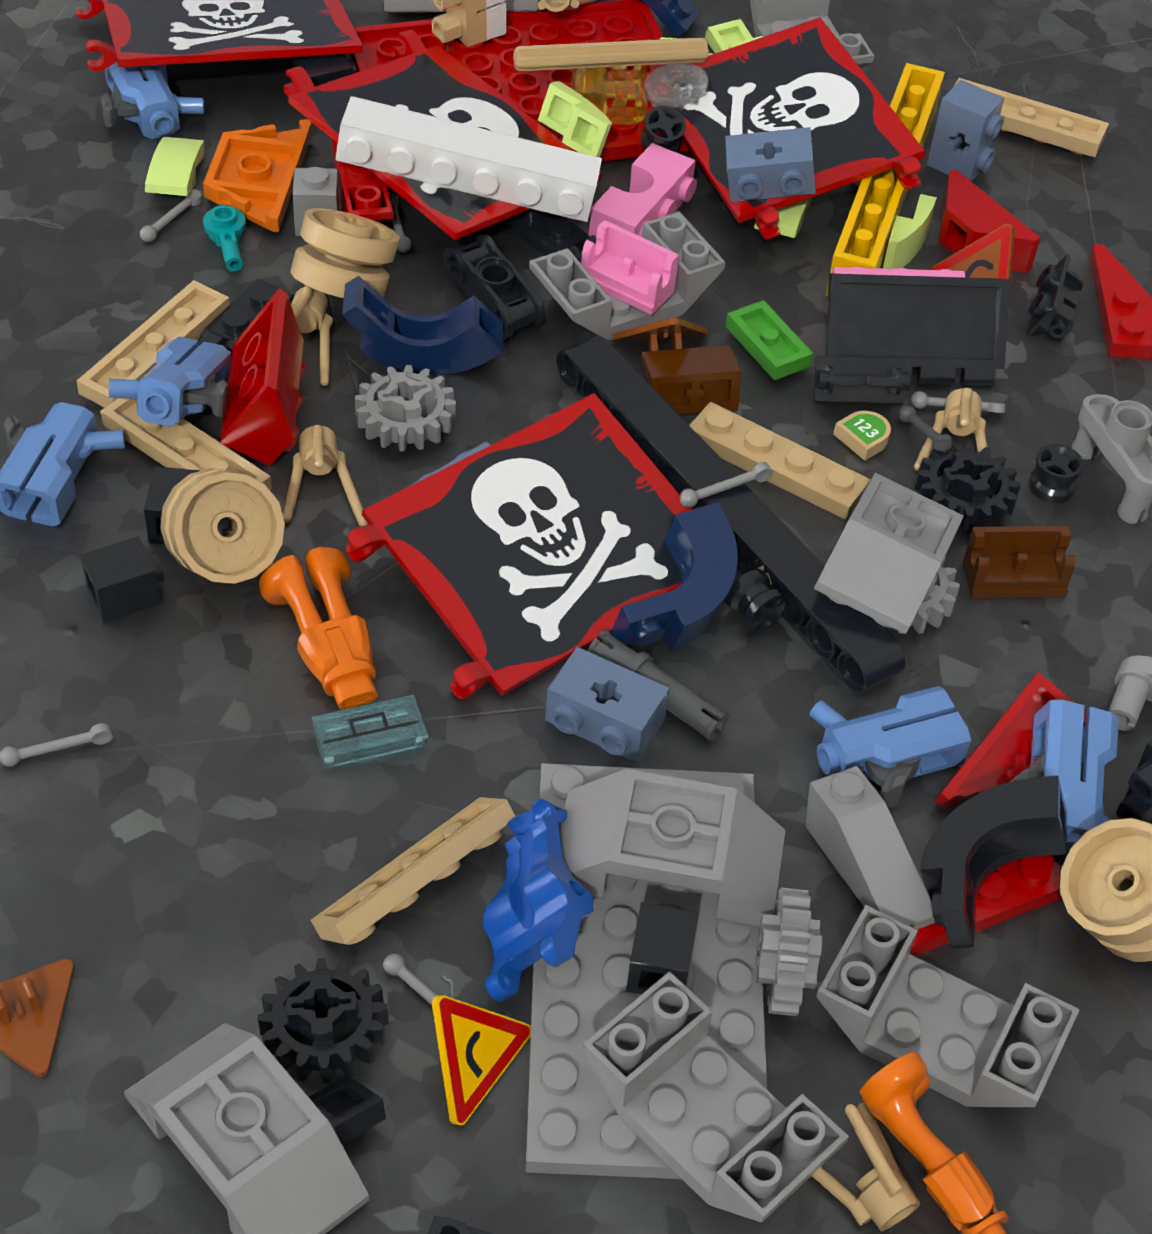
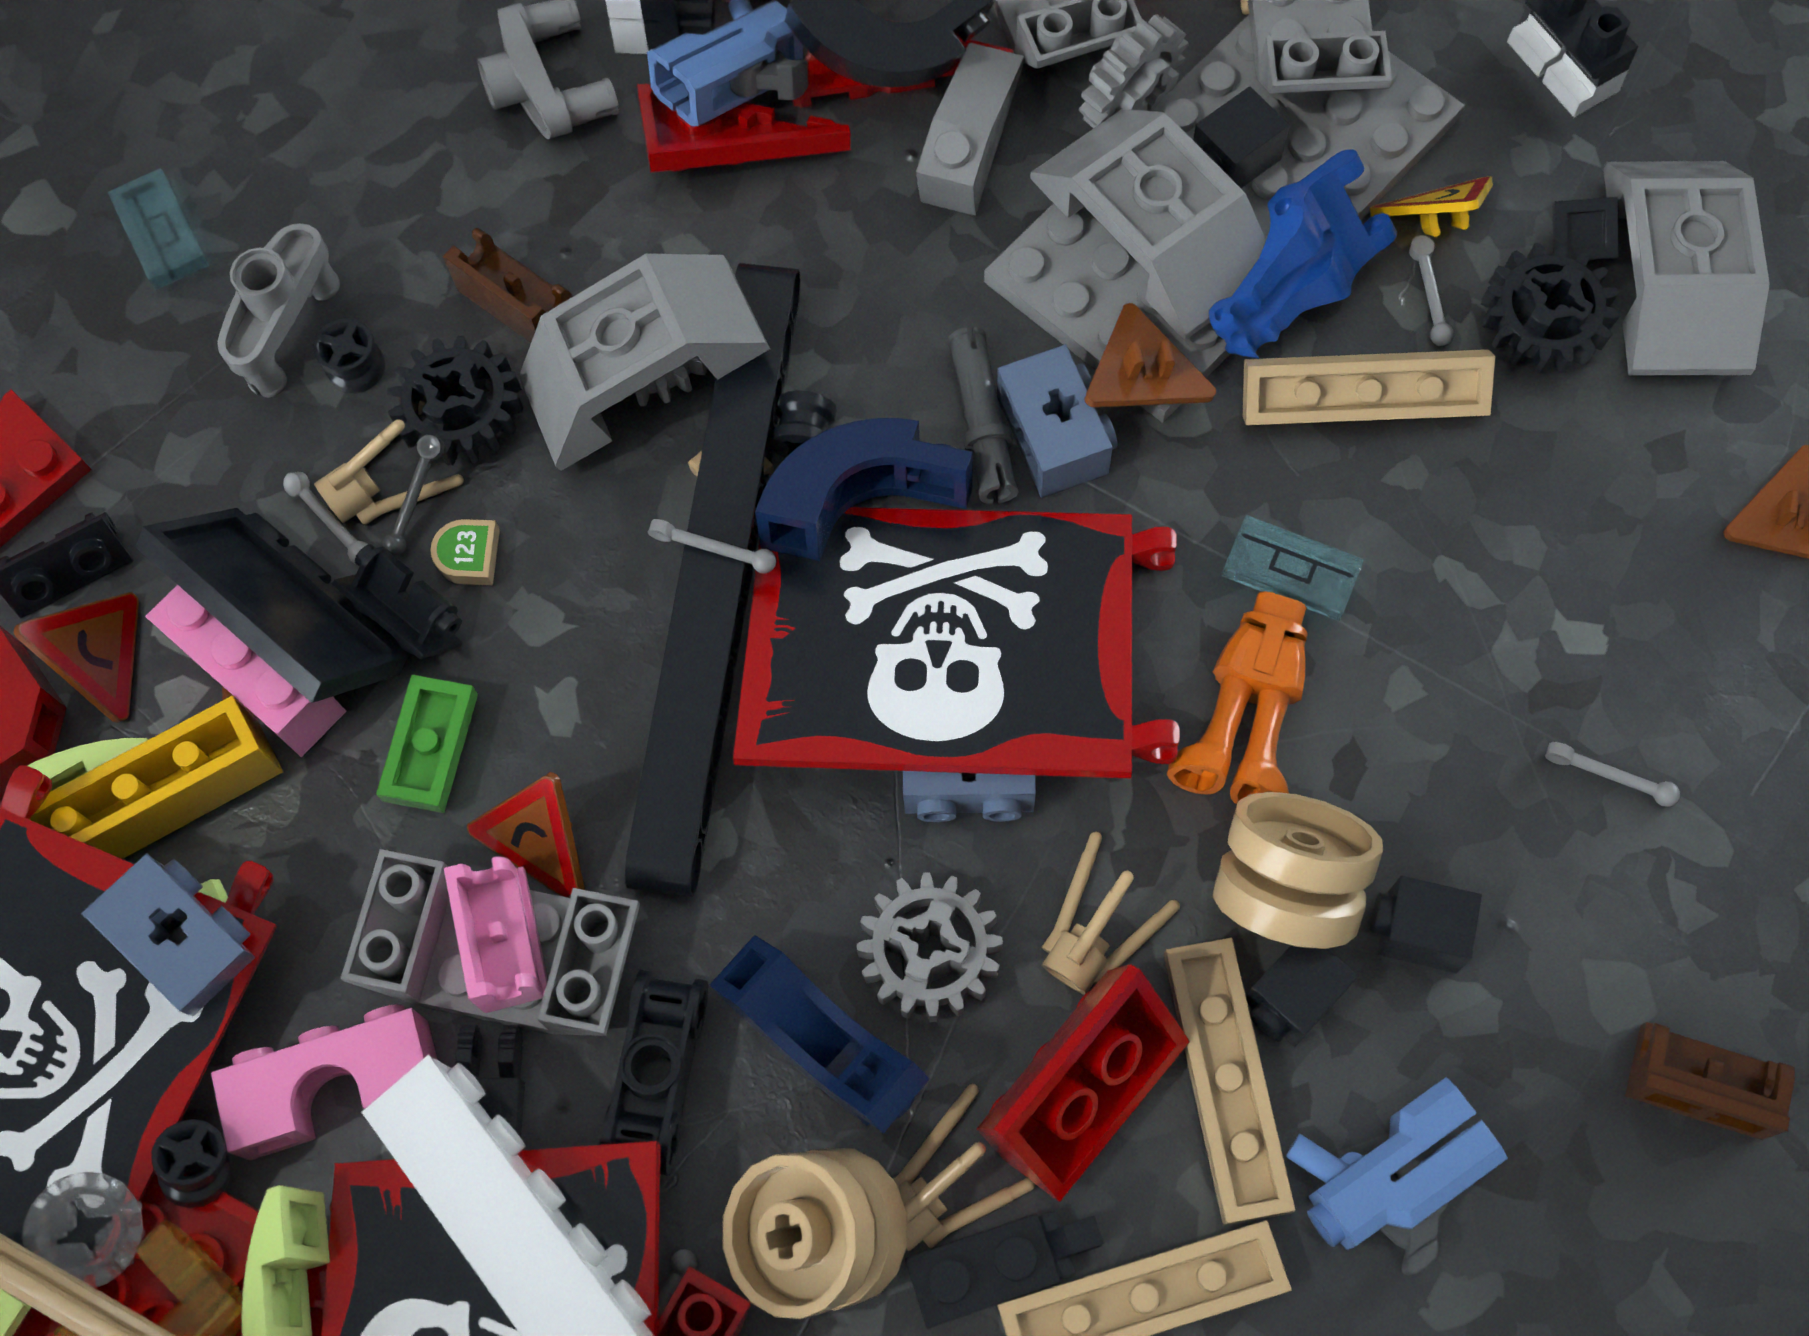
camera: 130 degrees left, 20 degrees up
medium blue piece [109,336,231,427] -> none
reddish brown hinge [641,345,741,414] -> none
tan plate [689,402,871,520] -> none
medium blue piece [810,686,972,809] -> none
none -> dark orange piece [1084,303,1216,407]

